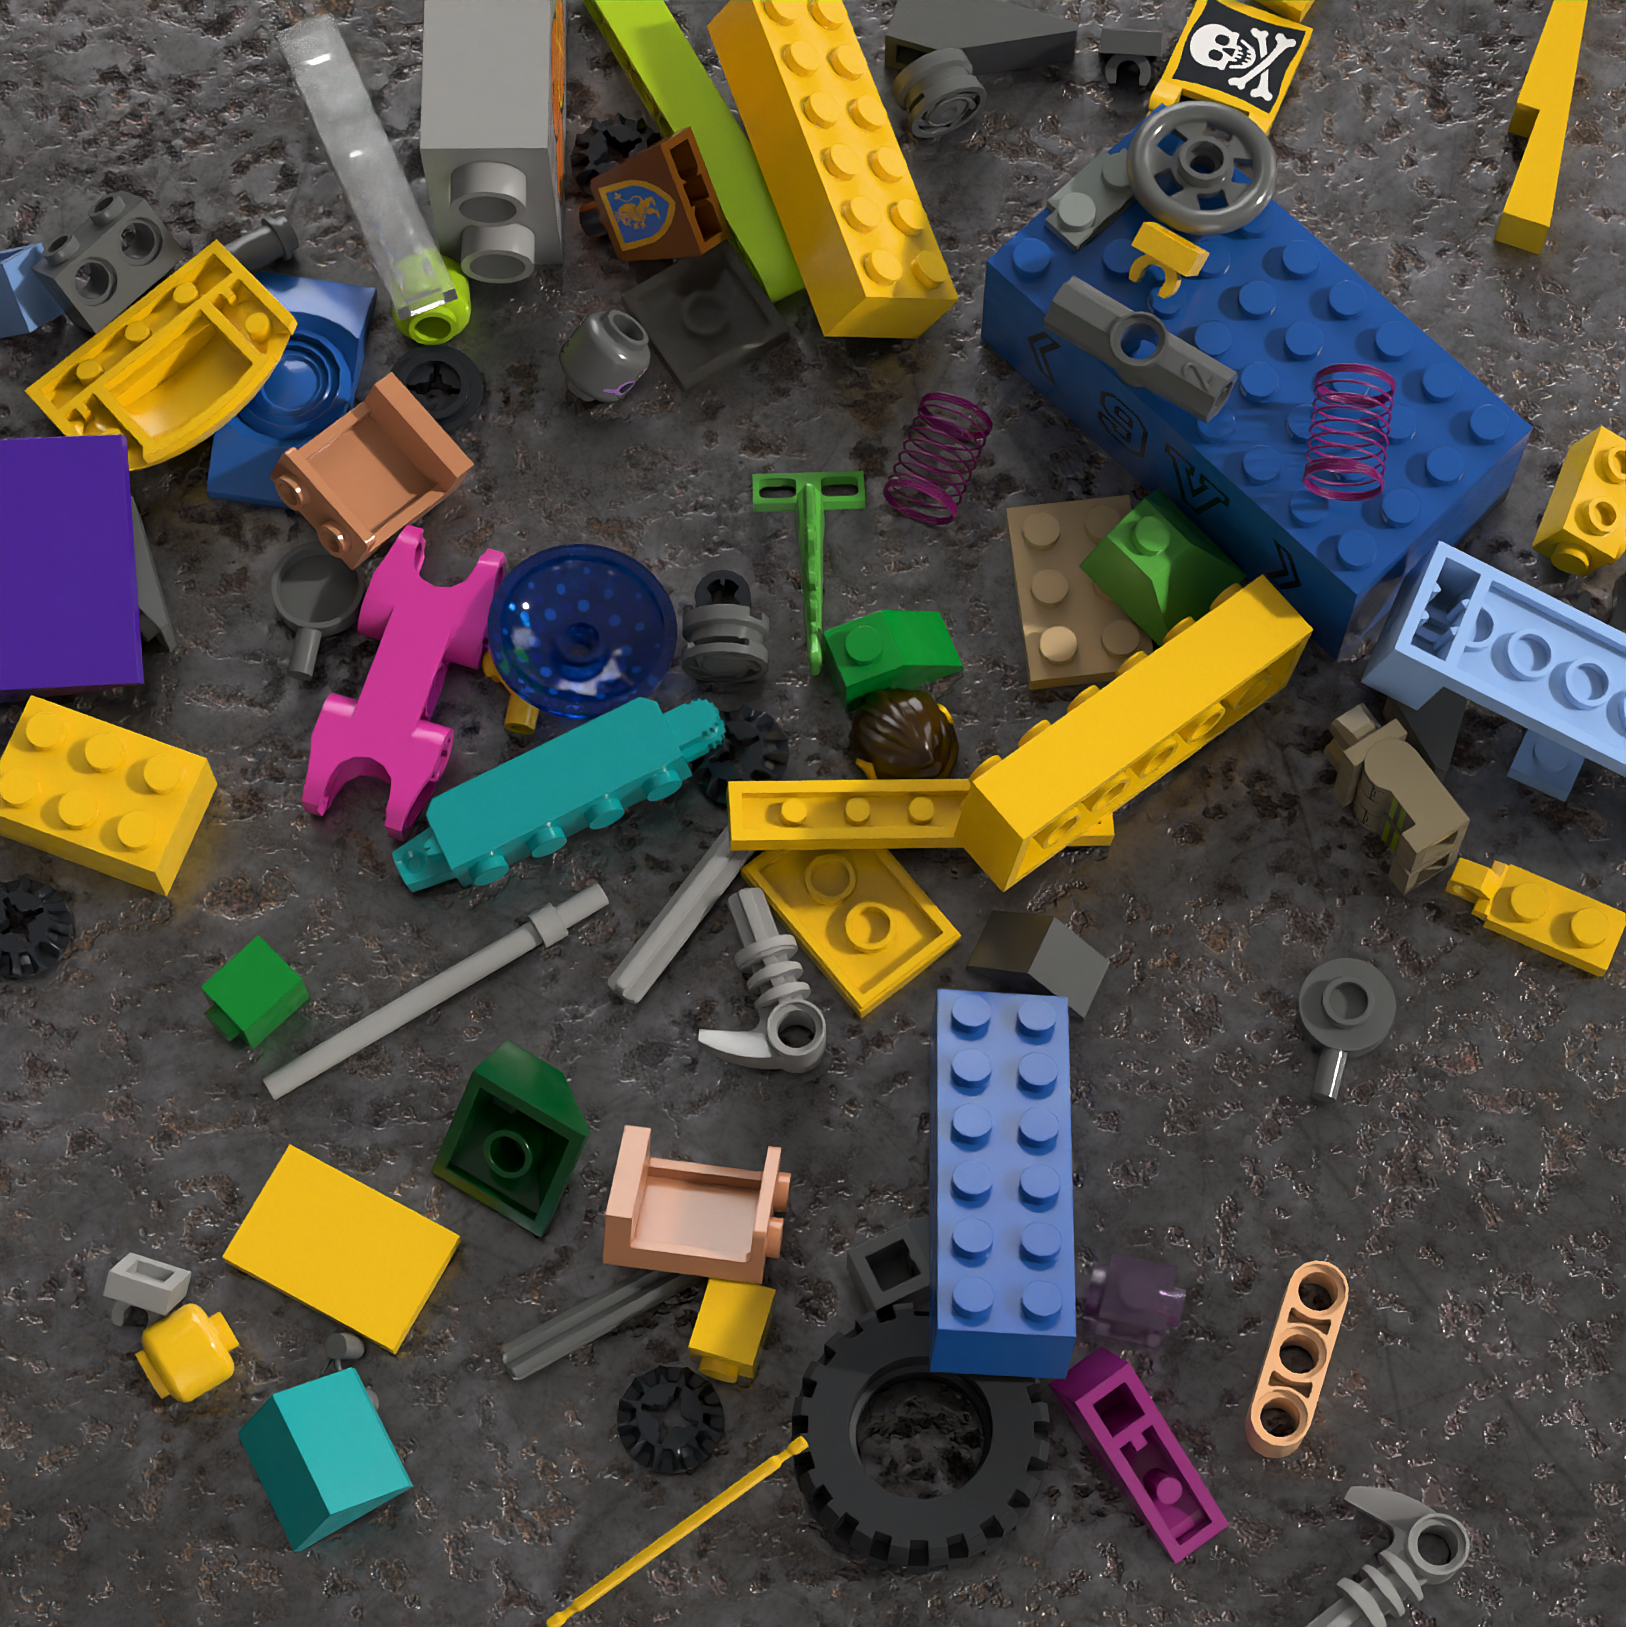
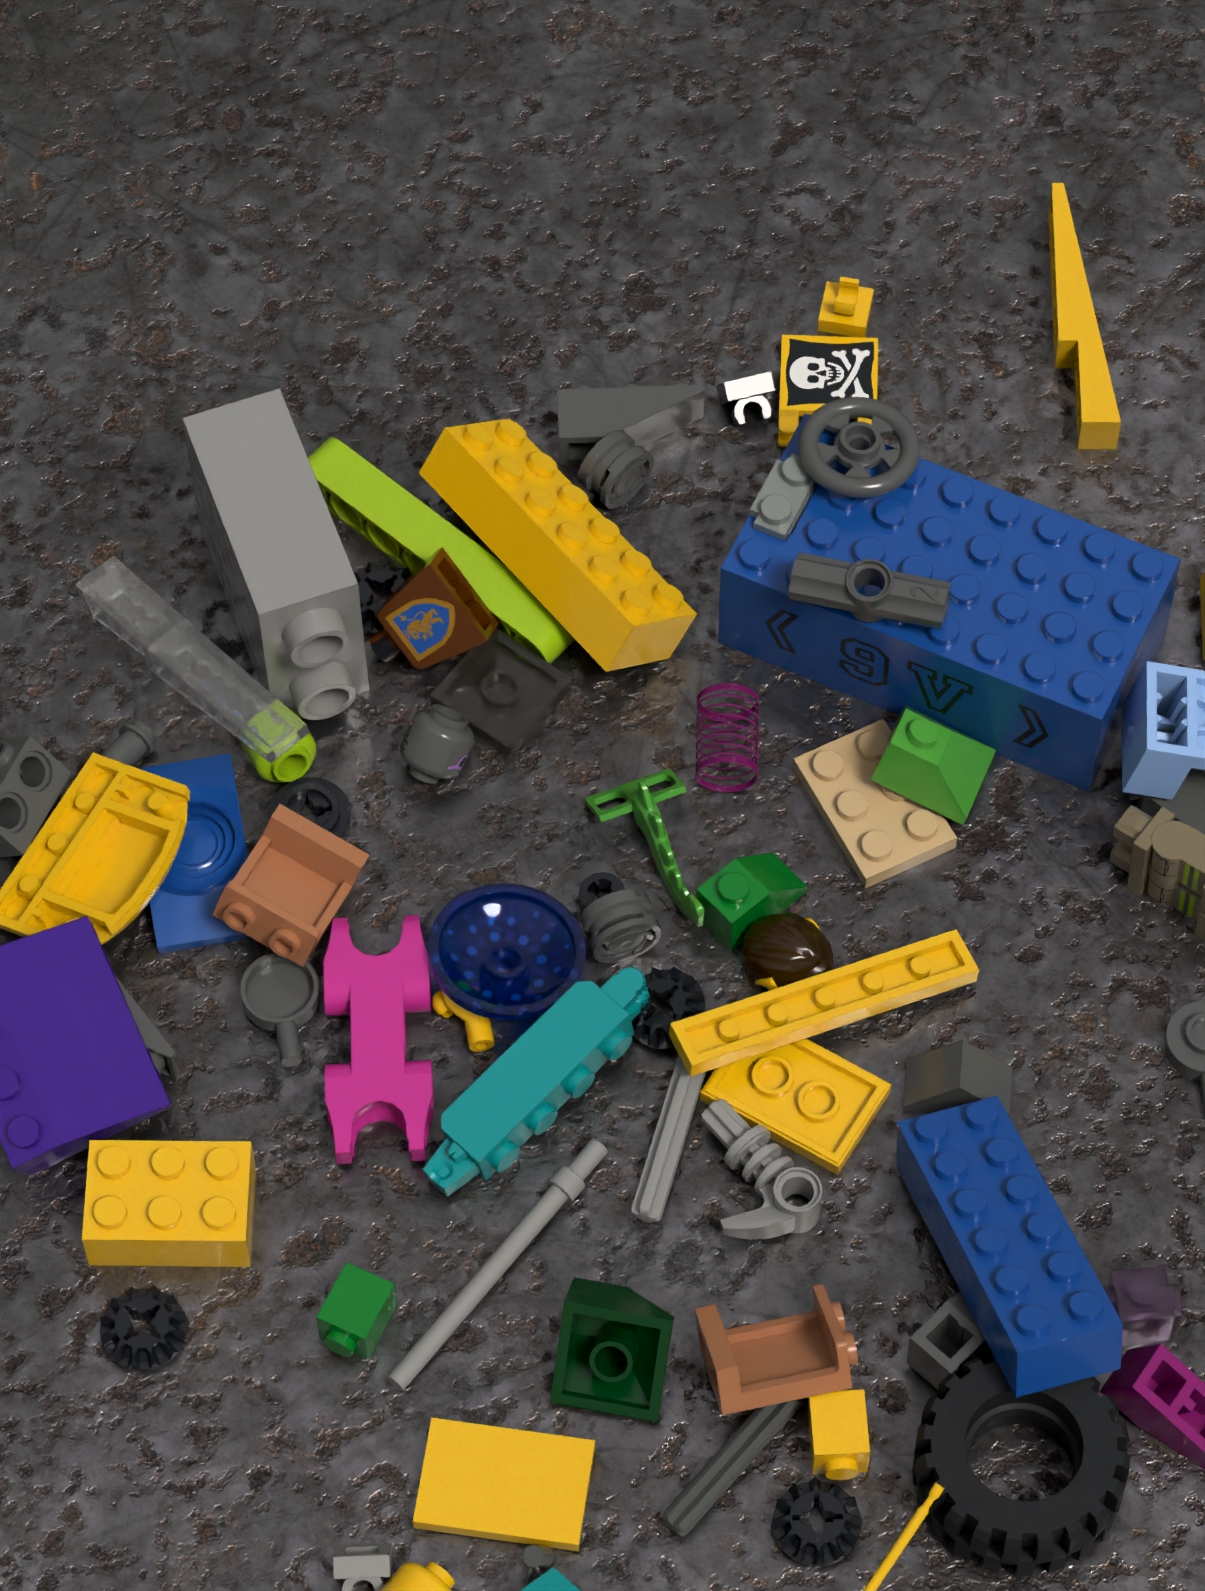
camera: 20 degrees left, 10 degrees down
yellow brick [953,574,1314,892] -> none
yellow tile [1129,222,1210,299] -> none
magenta piece [1302,363,1396,501] -> none

